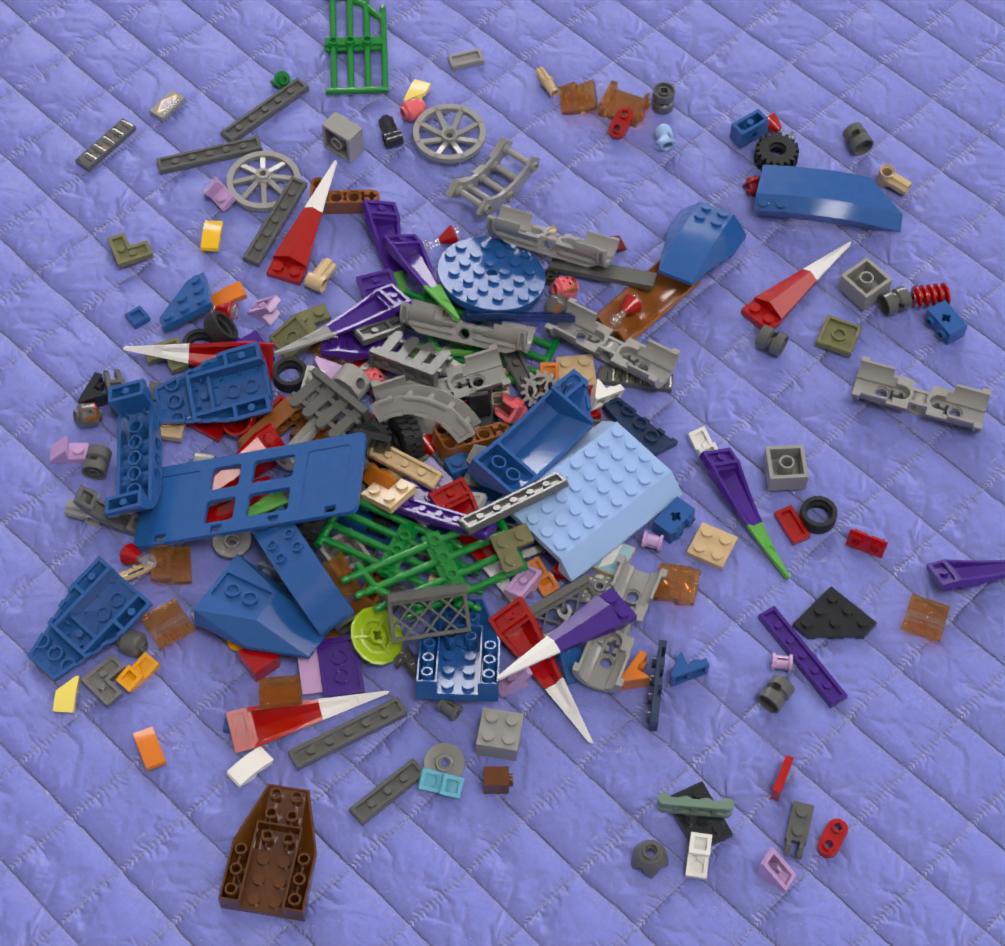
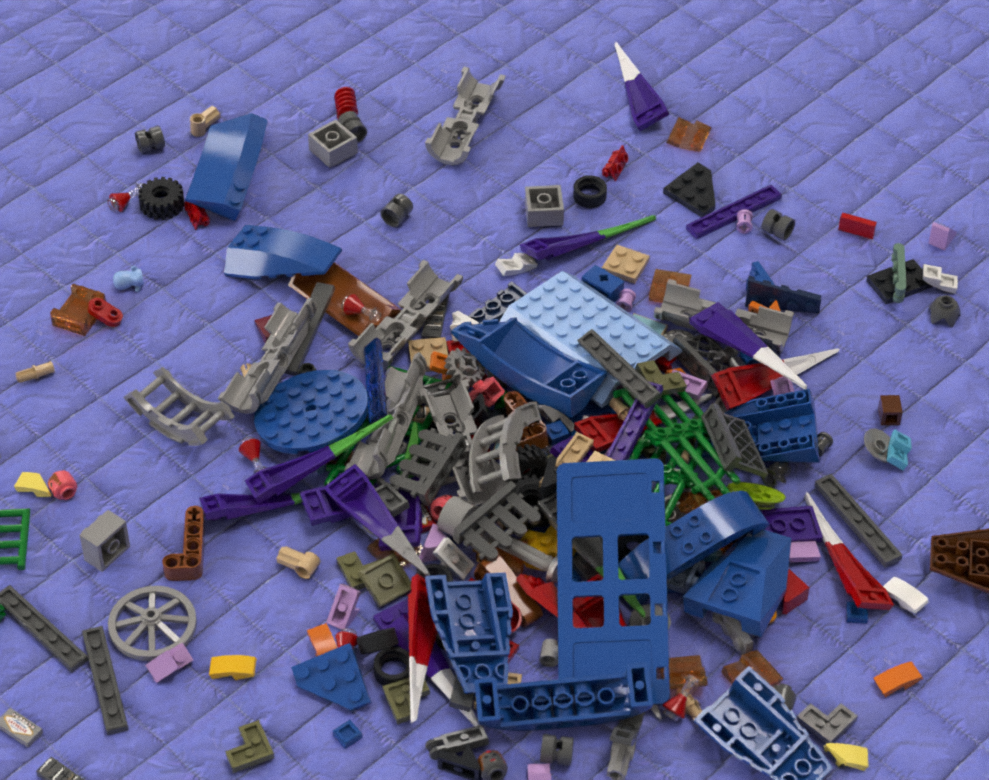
camera: 90 degrees left, 10 degrees down
light orange slope [115,652,161,693] -> none
dark grey tile [243,176,307,268] -> none
clear orange panel [259,674,302,709] -> none
red plate [266,160,337,286] -> none
dark grey tile [349,758,422,826] -> none
black piece [378,114,404,148] -> none
light grey wheel [413,104,486,163] -> none
light grey brick [476,707,524,761] -> none
dark grey head [544,293,568,321] -> none
coral head [551,275,579,299] -> none
clear orange slope [559,79,598,115] -> none
dark grey wheel [651,82,675,115] -> none
blue brick [729,109,769,148] -> none
red plate [741,242,851,329] -> none
red tile [774,505,811,546] -> none
dark grey hinge [783,800,814,860] -> none
olive plate [815,315,863,358] -> none
red plate [817,818,848,859] -> none
blue brick [925,300,968,345] -> none

